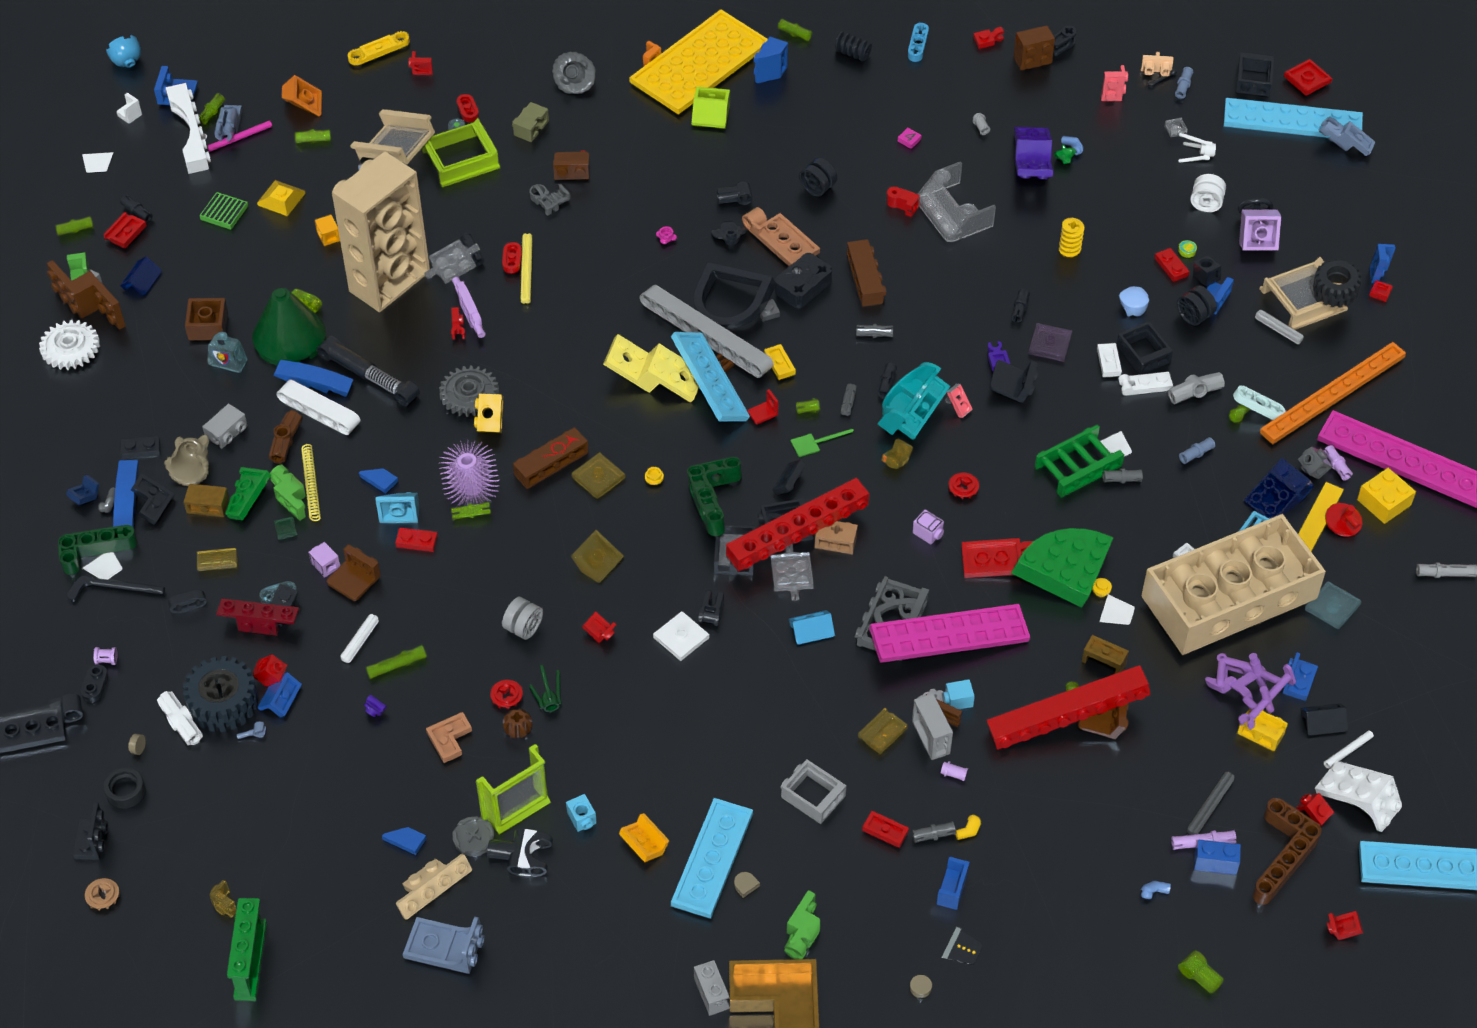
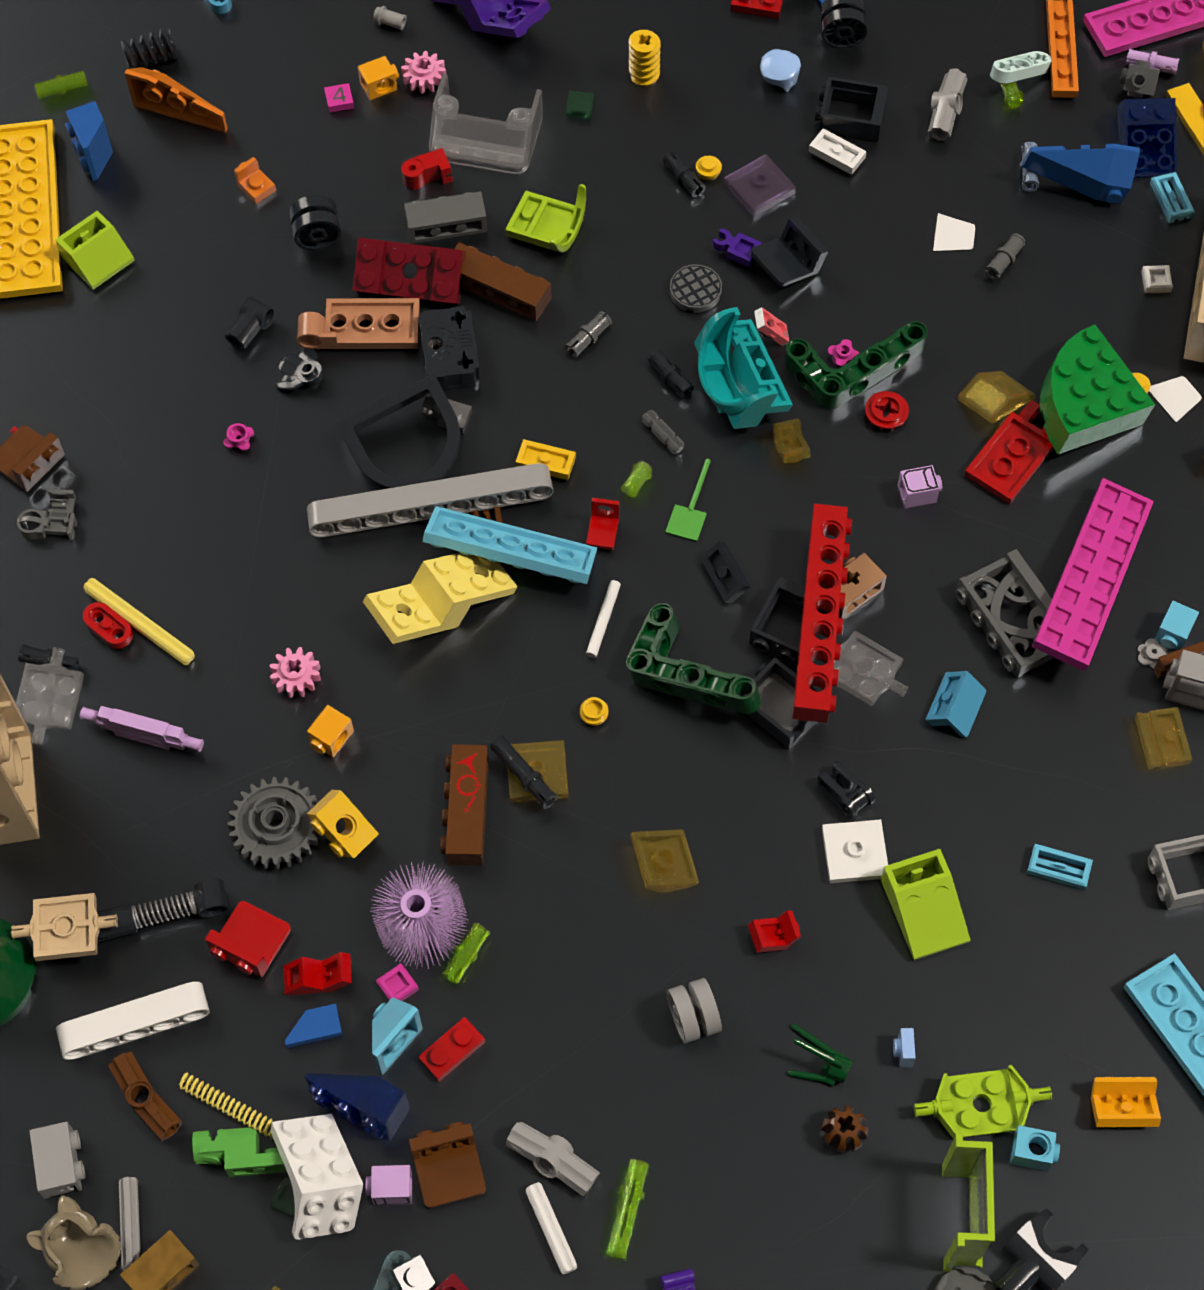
camera: 50 degrees left, 10 degrees up
green wing [225,467,271,520] -> none
blue slope [273,360,353,397] -> none
nougat plate [426,712,472,763] -> none
red plate [451,307,466,339] -> none
red gear [490,680,523,709] -> none
green fence [1035,424,1124,498] -> none
white plate [1118,372,1173,395] -> none
none -> tan plate [11,893,118,961]
none -> light grey axle [119,1177,141,1271]
none -> orange wedge [125,67,228,133]
none -> red bracket [205,901,291,978]
none -> orange bracket [234,157,276,204]
none -> bright pink gear [270,647,321,698]
none -> white bracket [270,1114,363,1239]
none -> red slope [284,952,352,995]
none -> clear blue slope [304,1073,410,1141]
none -> light orange brick [307,705,354,758]
none -> dark red piece [353,237,466,304]
none -> light orange brick [358,56,399,100]
none -> dark pink tile [376,963,419,1001]
none -> bright pink gear [401,51,446,94]
none -> dark grey brick [404,191,488,244]
none -> black pin [490,735,558,809]
none -> lime piece [505,184,586,253]
none -> light grey piece [506,1122,600,1196]
none -> clear green tile [566,91,595,119]
none -> white piece [586,580,621,658]
none -> tile [670,264,722,313]
none -> yellow plate [696,156,722,181]
none -> dark green beam [784,321,928,410]
none -> dark pink plate [828,339,859,367]
none -> lime slope [881,849,971,960]
none -> light blue plate [893,1028,915,1067]
none -> lime plate [914,1065,1052,1138]
none -> clear yellow slope [958,371,1035,423]
none -> blue wedge [1022,144,1140,204]
none -> medium azure tile [1027,844,1093,890]

